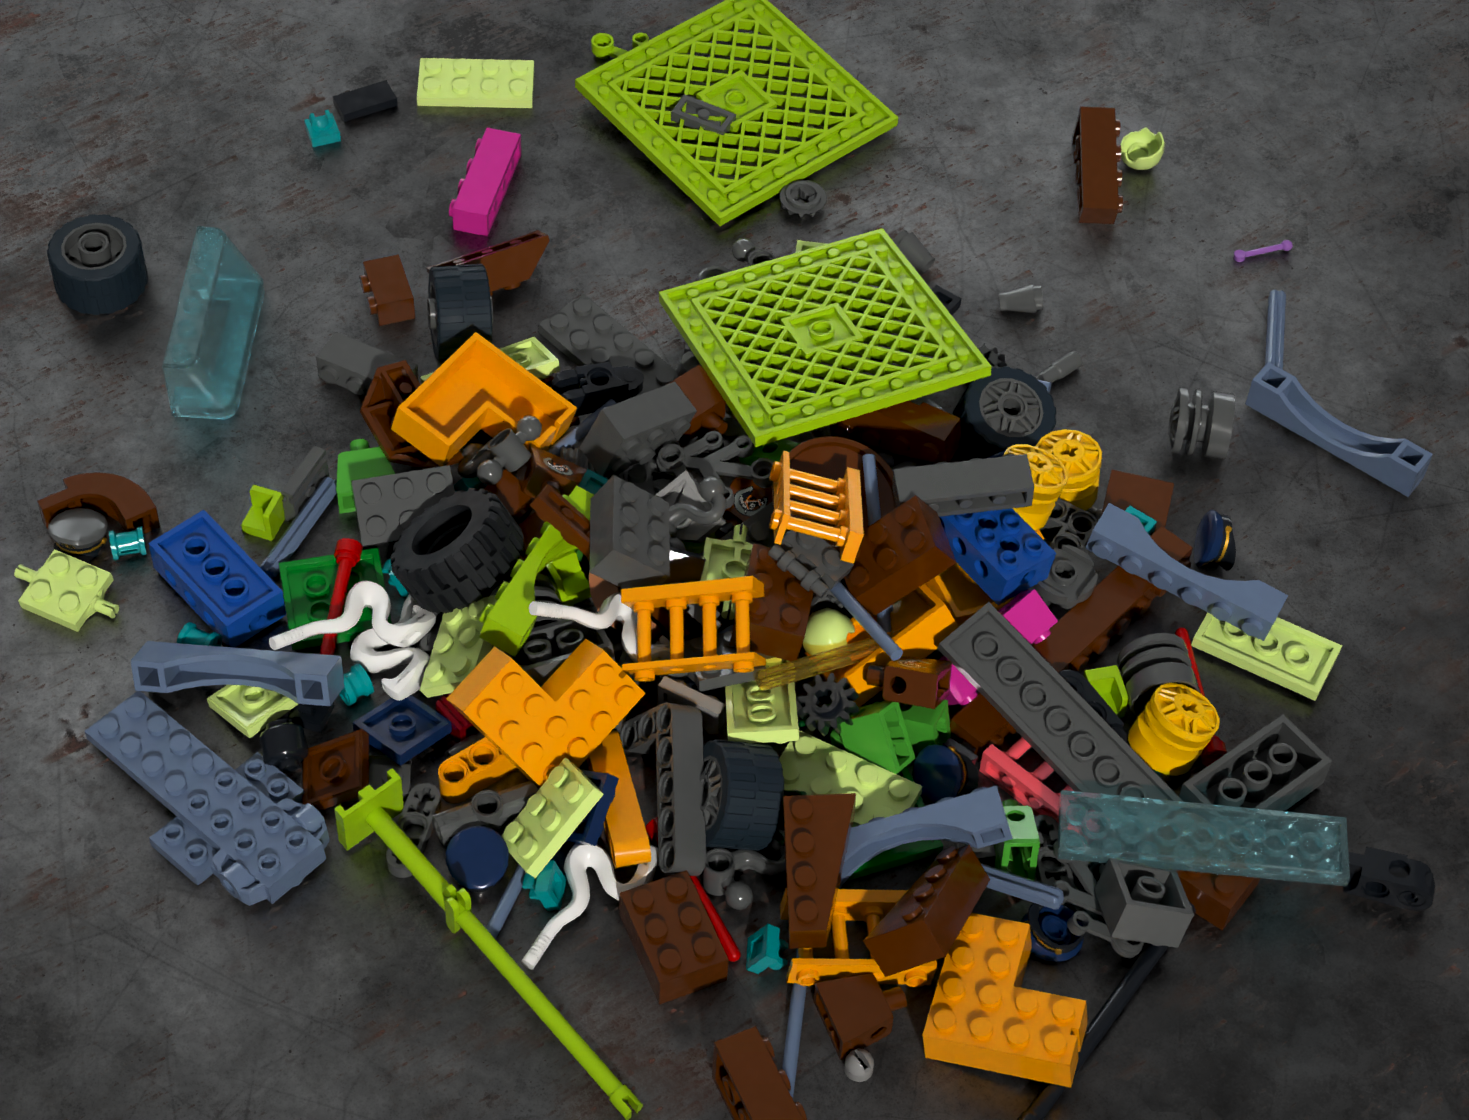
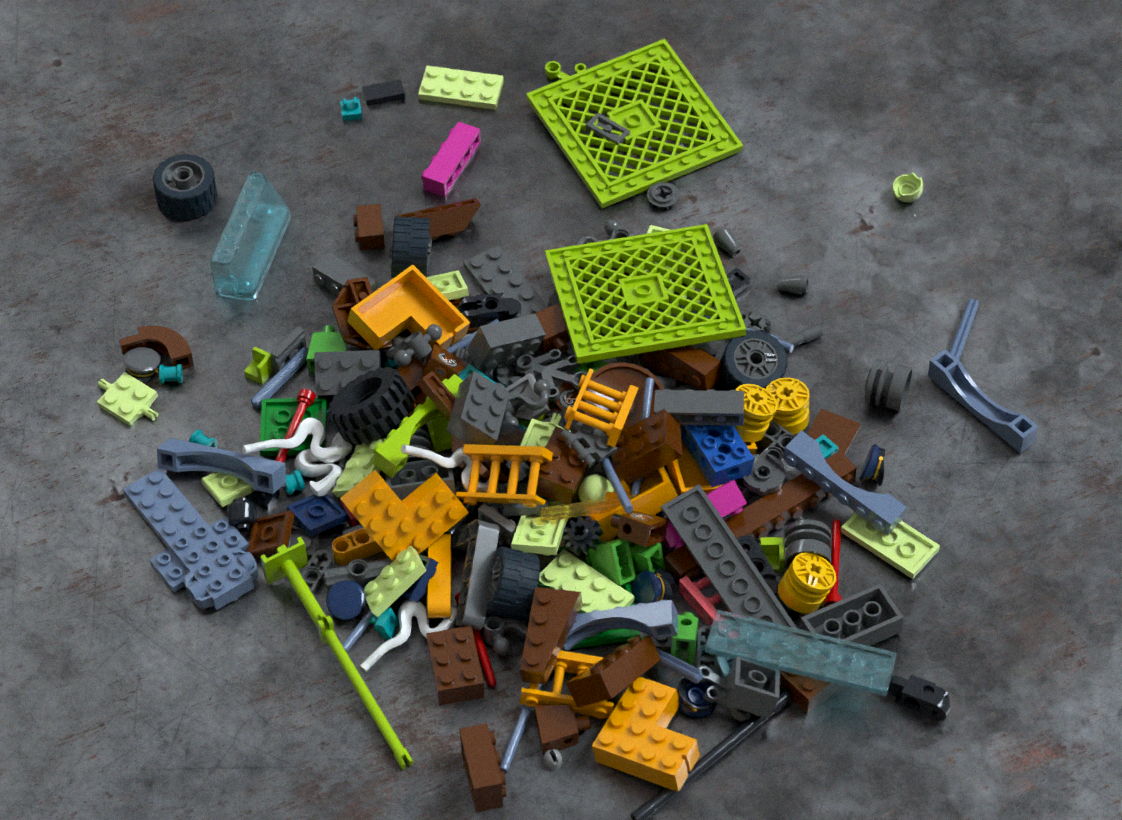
camera: 15 degrees right, 0 degrees up
blue brick [148,510,286,648] -> none
teal tile [746,924,789,974] -> none
reddish brown wedge [1072,106,1123,224] -> none
medium lavender hinge [1233,240,1293,262] -> none

